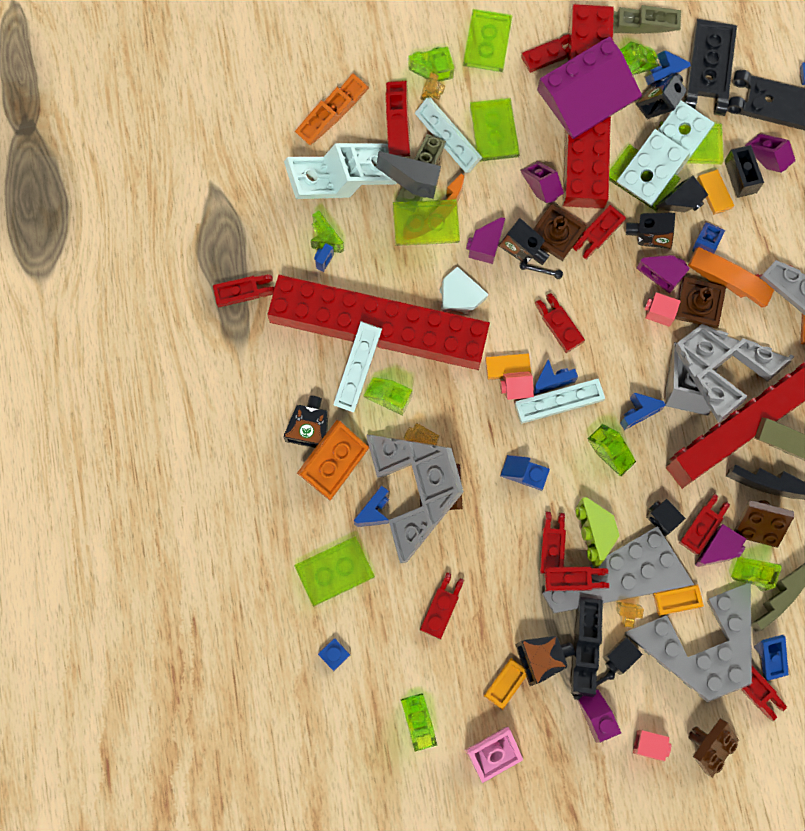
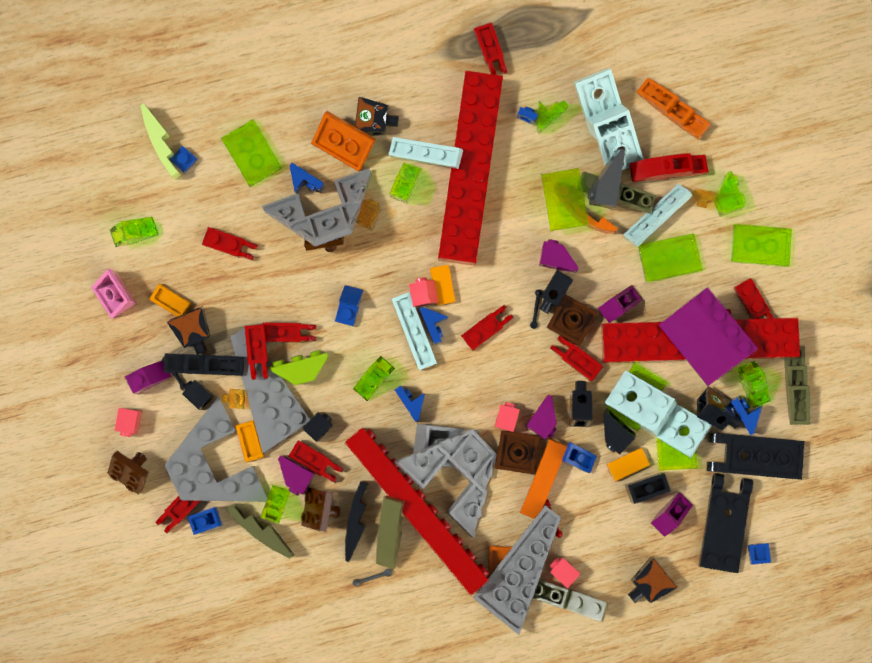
camera: 90 degrees right, 10 degrees up
light aqua slope [440,267,489,315] -> none
none -> yellowish green slope [140,103,181,180]

